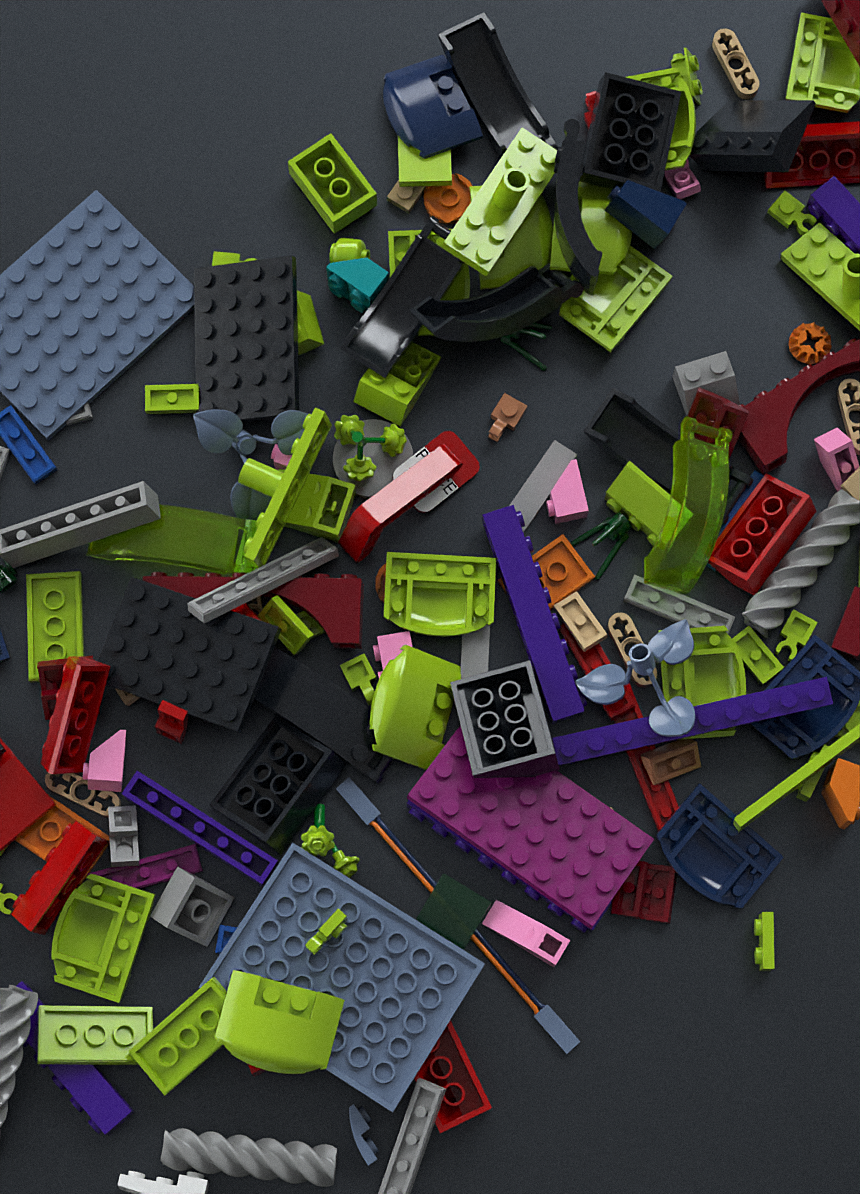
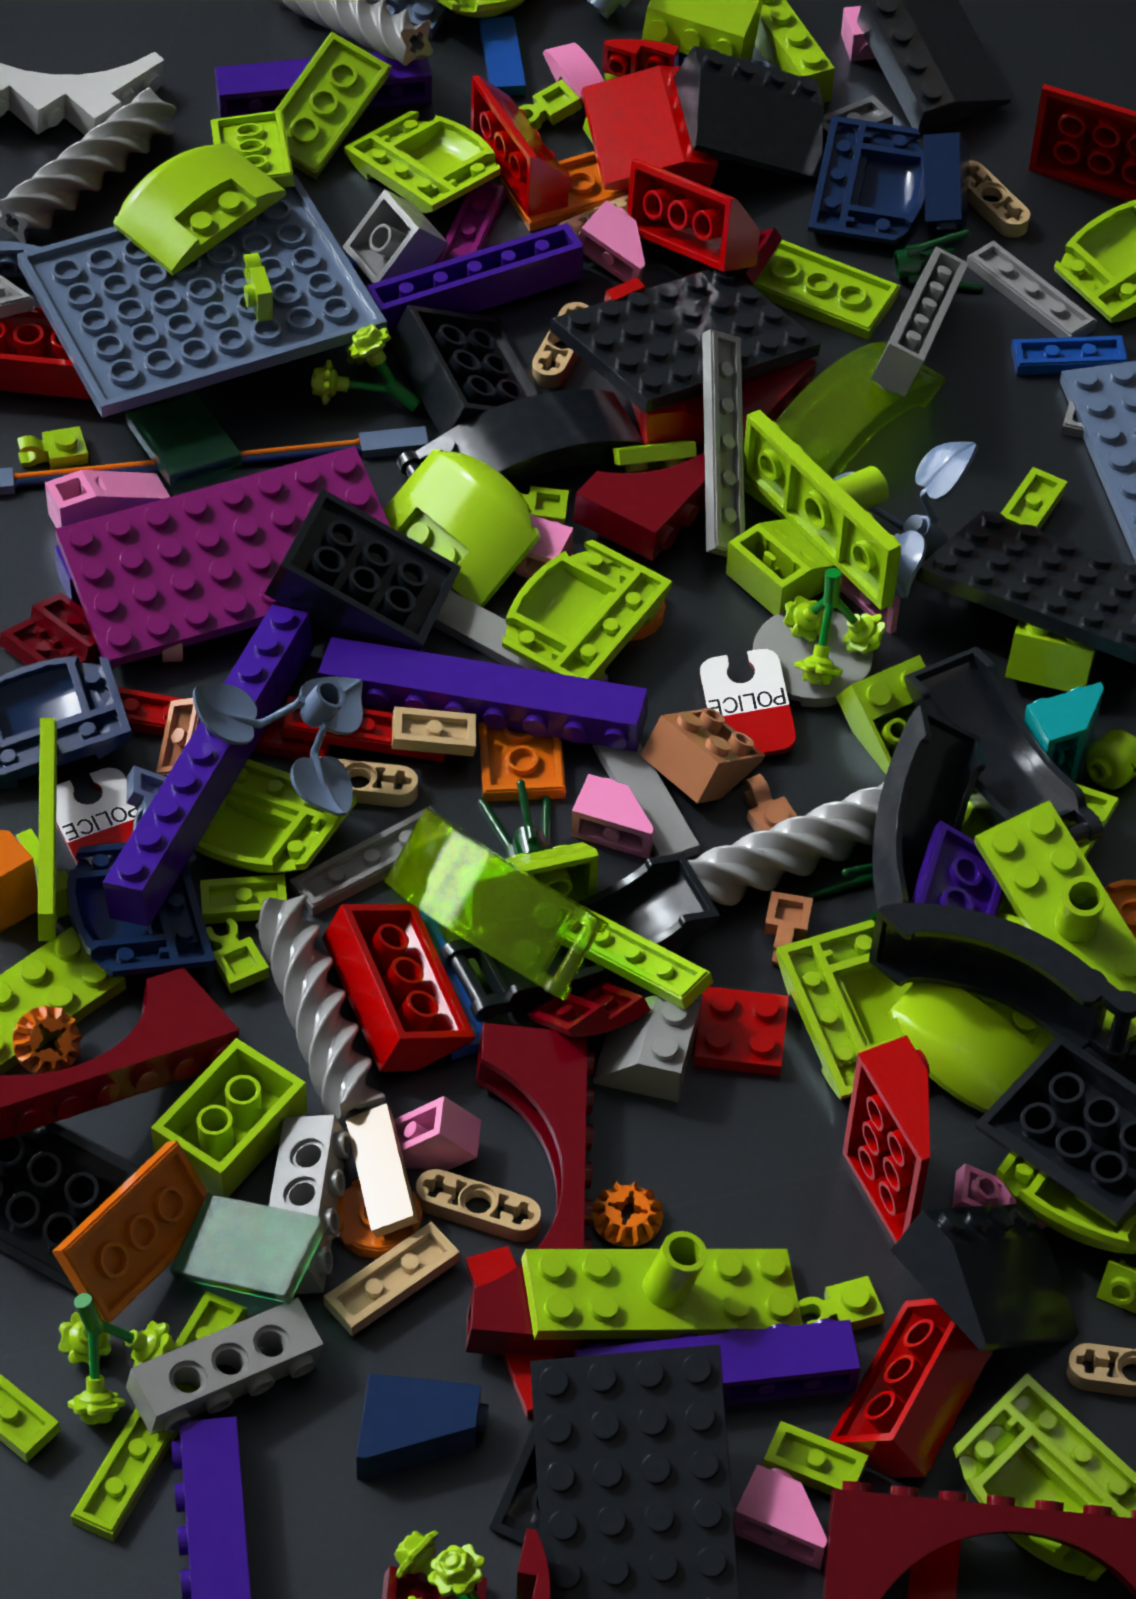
camera: 120 degrees right, 25 degrees down
light grey slope [108,805,139,867] -> none
beam [338,444,463,563] -> none
dark blue slope [605,180,687,249] -> none
none -> lime plate [17,426,89,470]
none -> white piece [57,768,138,865]
none -> sand blue plate [126,766,166,831]
none -> tan beam [532,302,589,388]
none -> lime tile [557,907,713,1010]
none -> nougat slope [640,708,765,804]
none -> light grey piece [688,782,884,906]
none -> red plate [693,986,789,1077]
none -> nougat plate [764,891,813,966]
none -> red slope [842,1035,930,1244]
none -> dark purple tile [910,821,1003,916]

